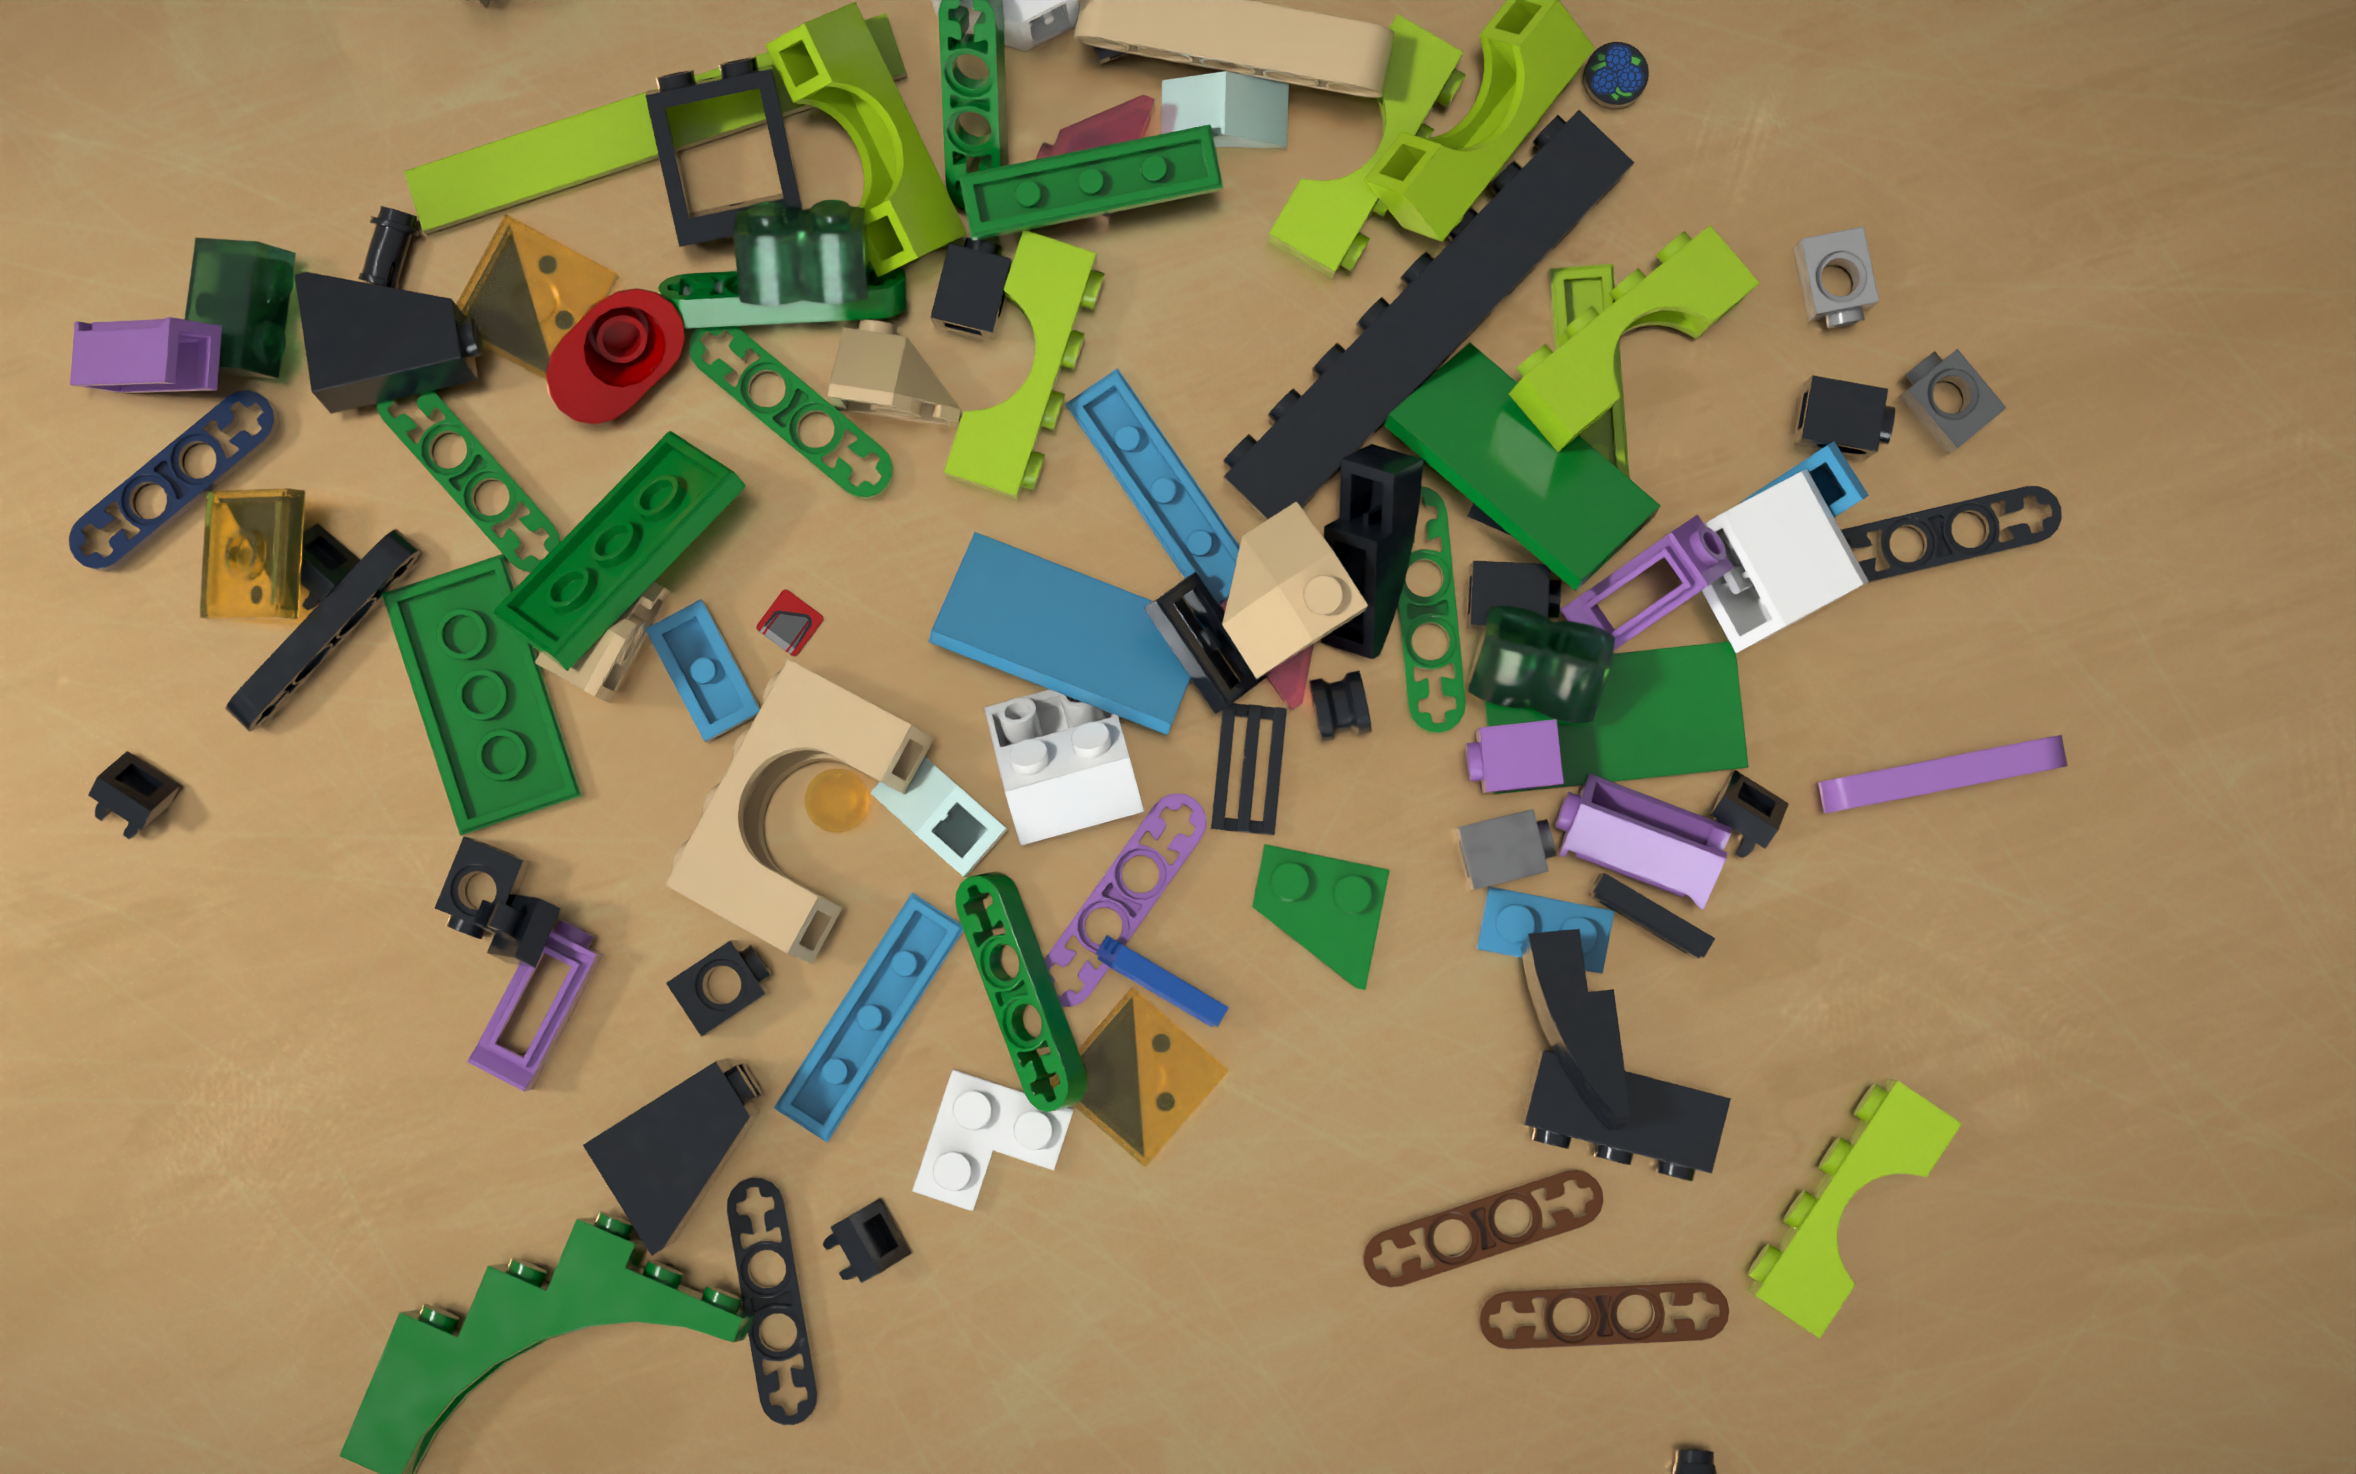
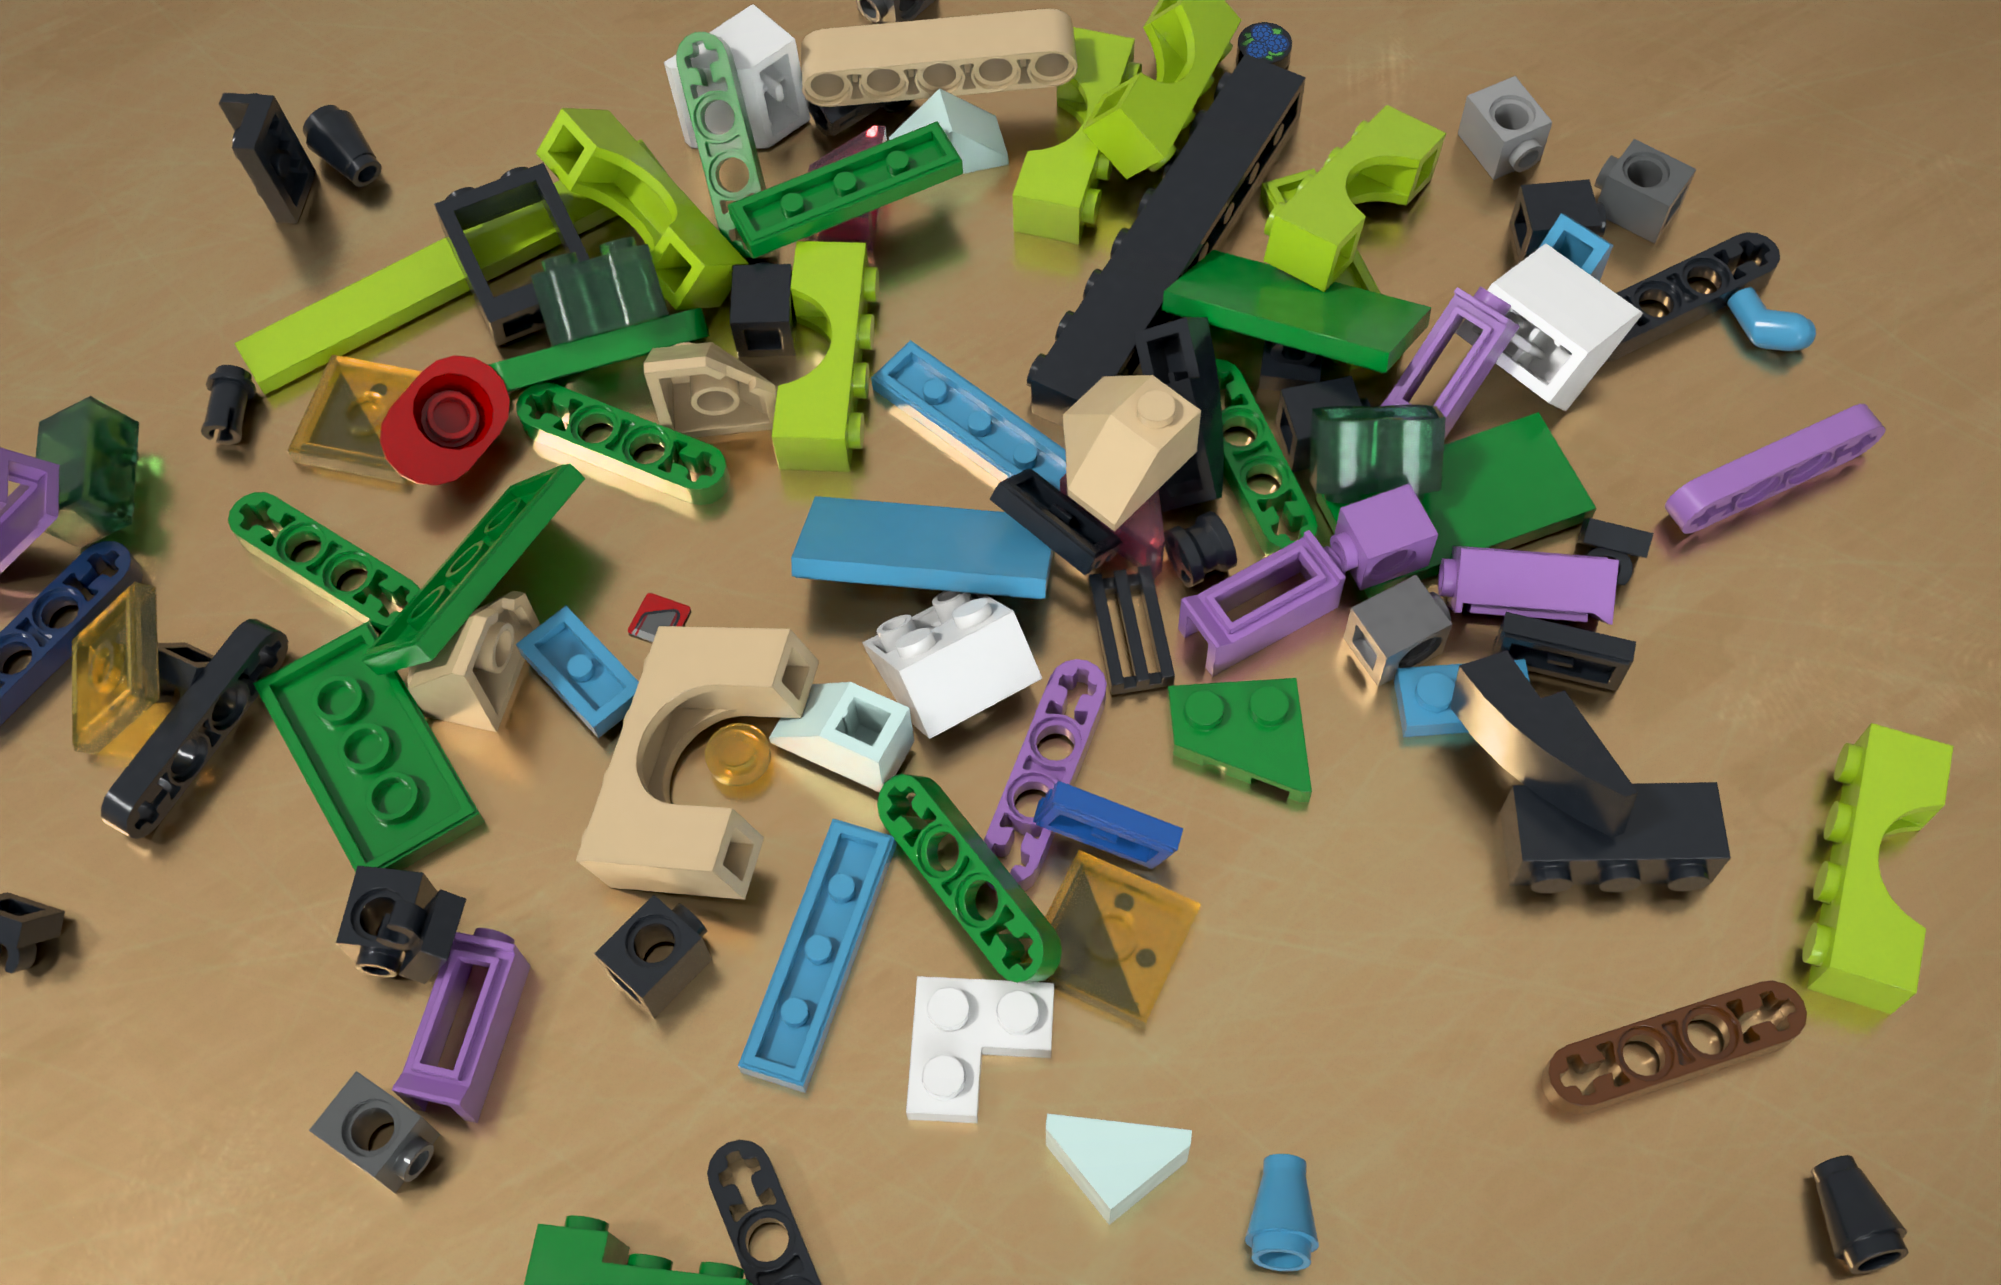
camera: 10 degrees left, 25 degrees down
black slope [295,272,483,414] -> none
black slope [583,1058,763,1256] -> none
black tile [823,1198,912,1283] -> none
reddish brown beam [1362,1168,1604,1288] -> none
none -> dark grey brick [309,1071,441,1193]
none -> light aqua slope [1046,1113,1192,1225]
none -> medium lavender window [1178,530,1346,677]
none -> dark azure cone [1245,1154,1319,1271]
none -> dark azure arm [1727,287,1816,351]

